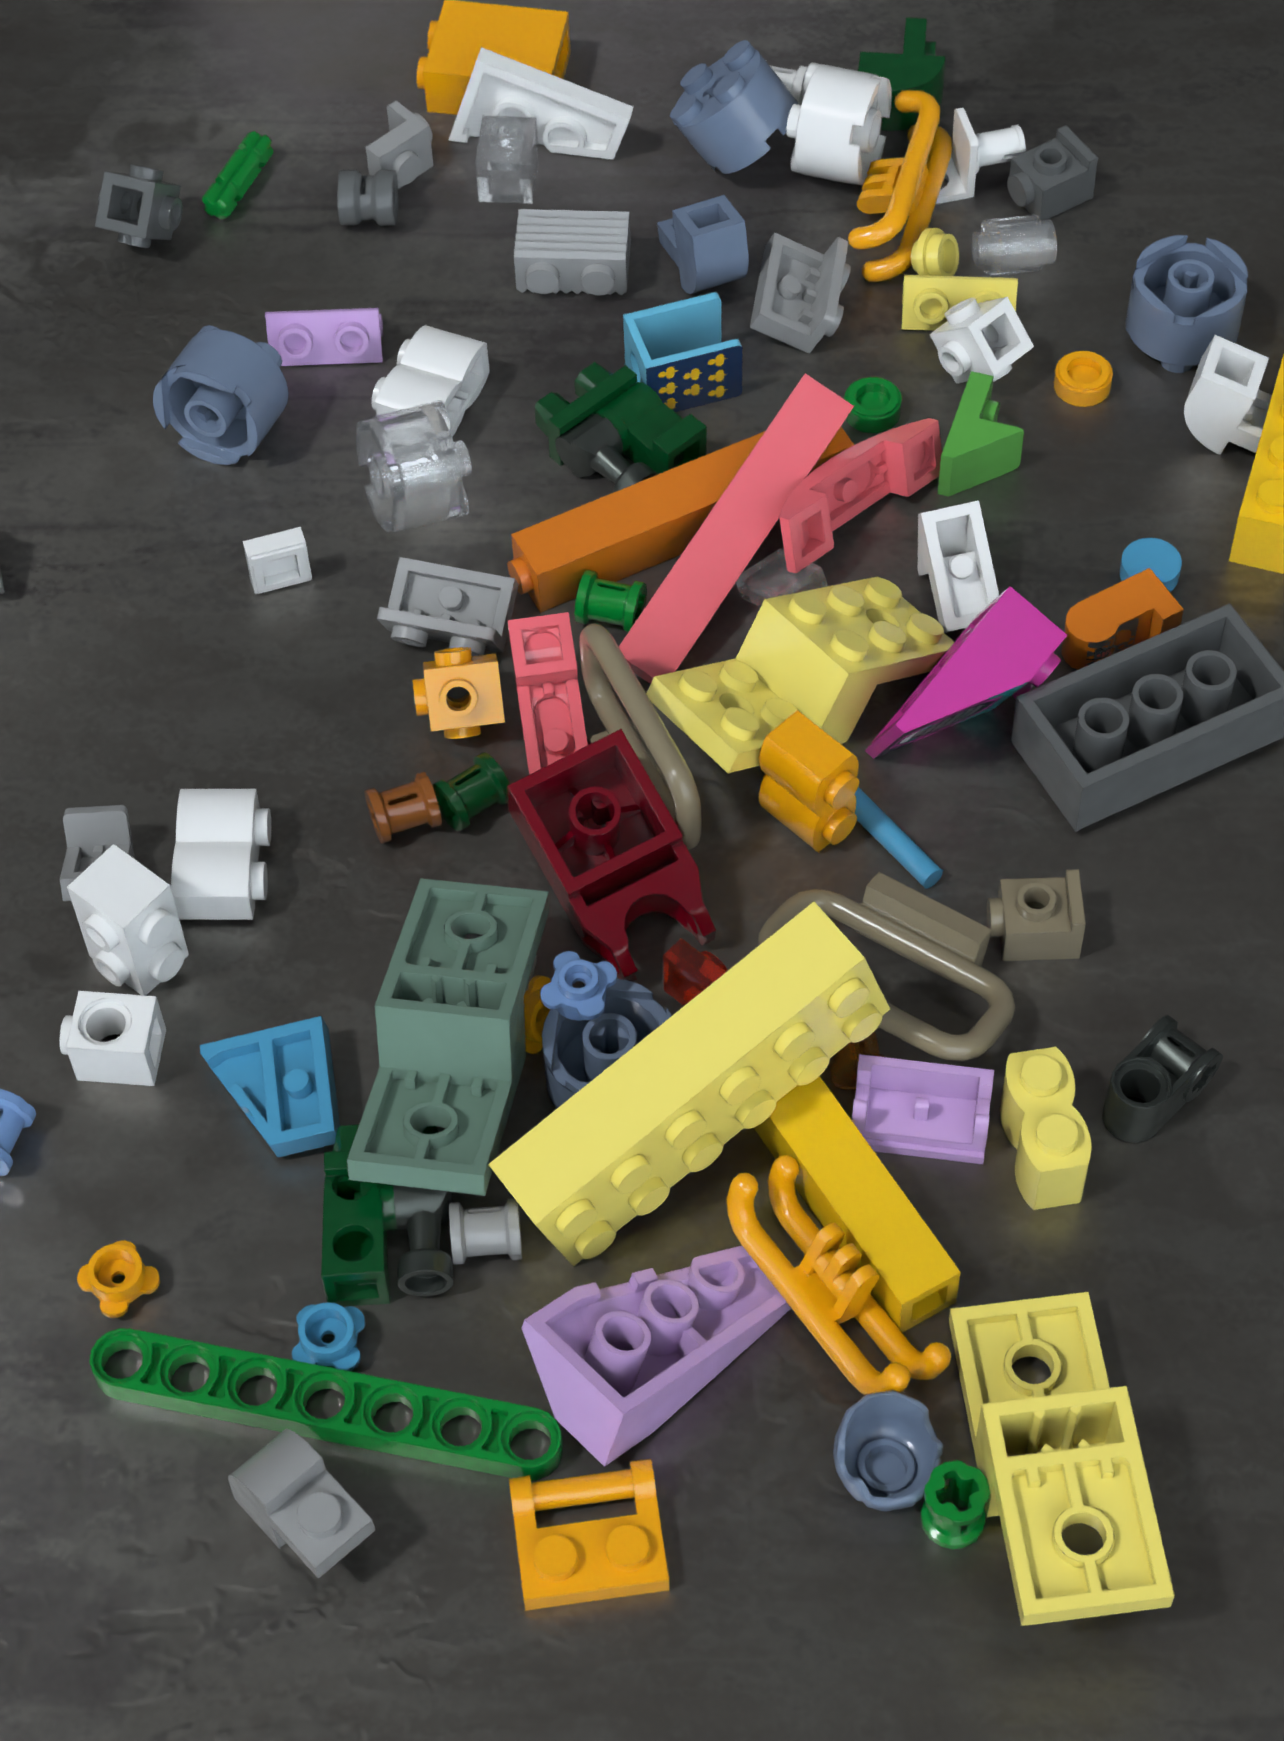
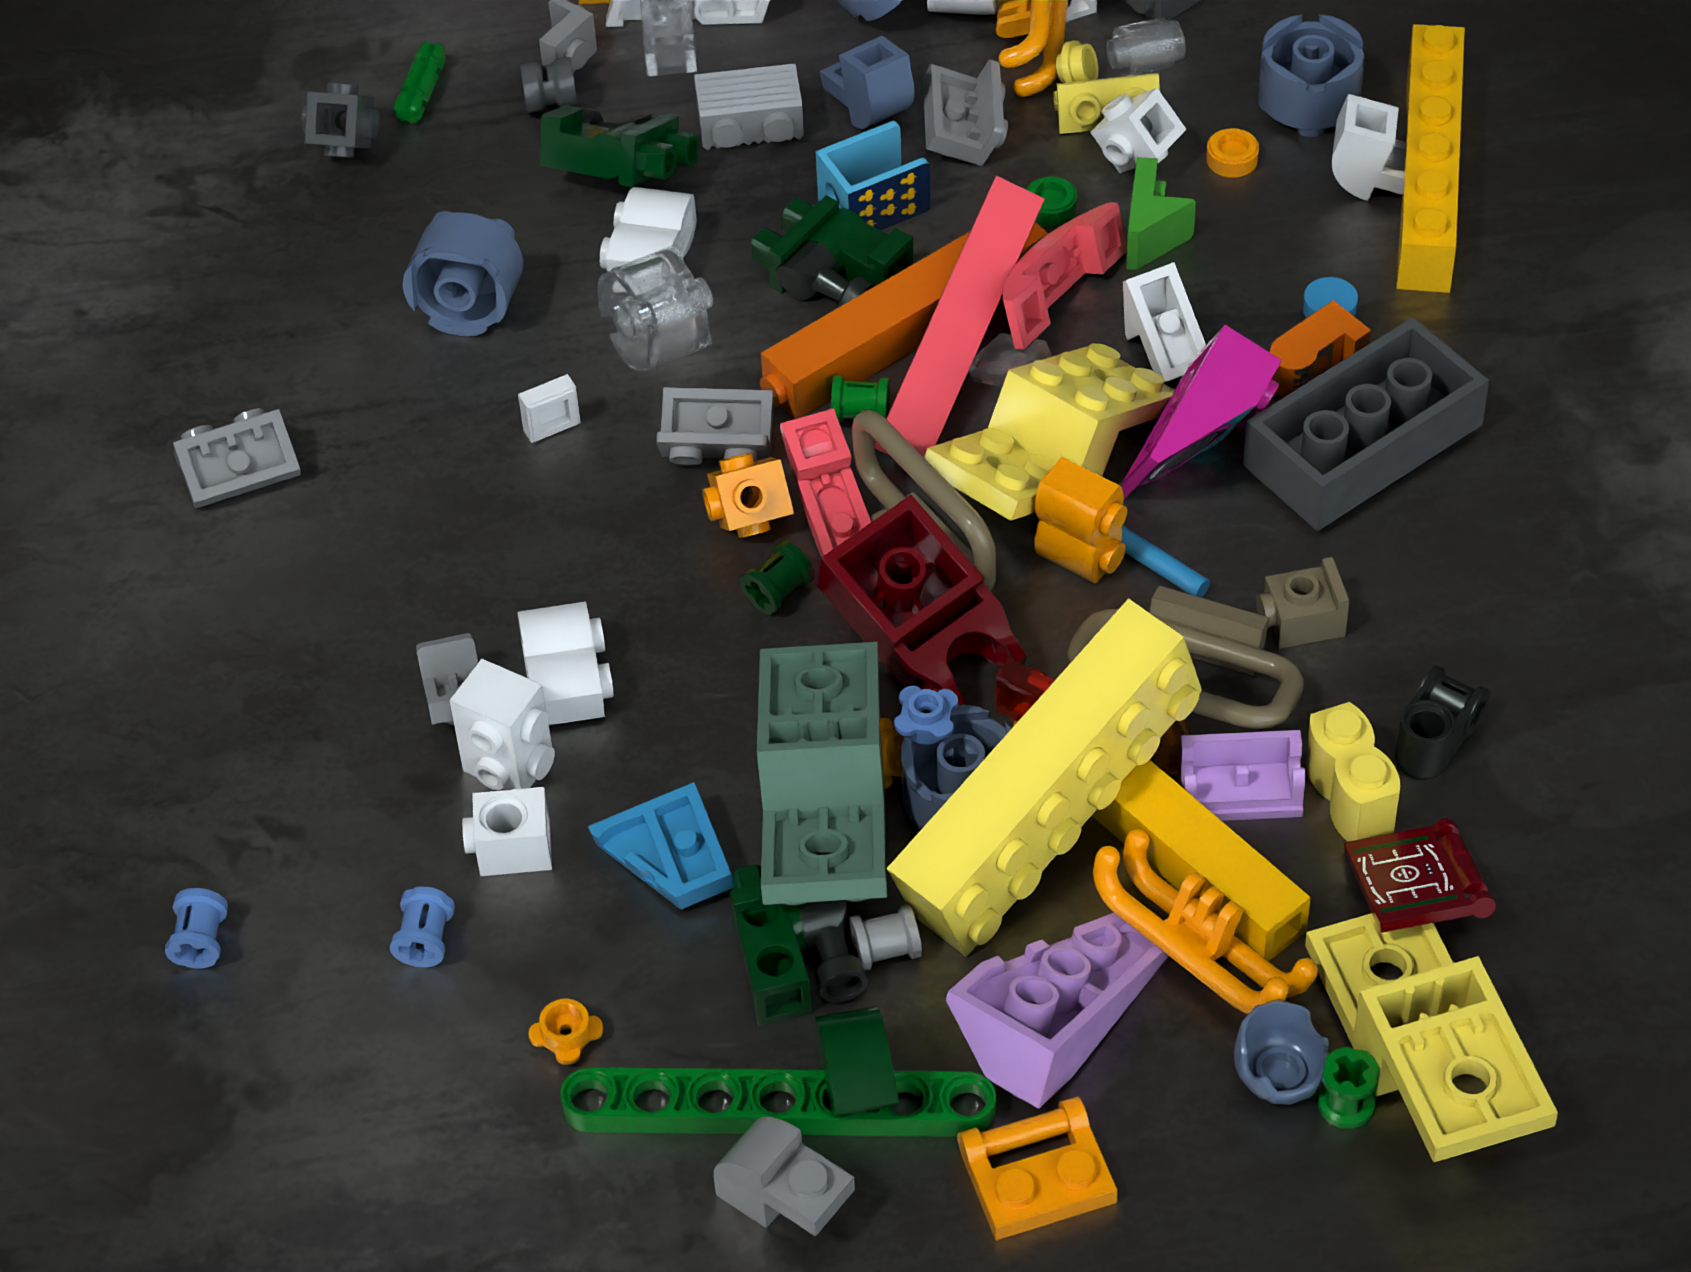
camera: 10 degrees left, 5 degrees down
lavender hinge [265,308,383,366] -> none
dark azure plate [292,1302,365,1371] -> none
dark orange bush [365,772,442,844] -> none
none -> dark green hips [540,105,699,187]
none -> dark green brick [814,1006,899,1117]
none -> dark red piece [1344,818,1496,933]

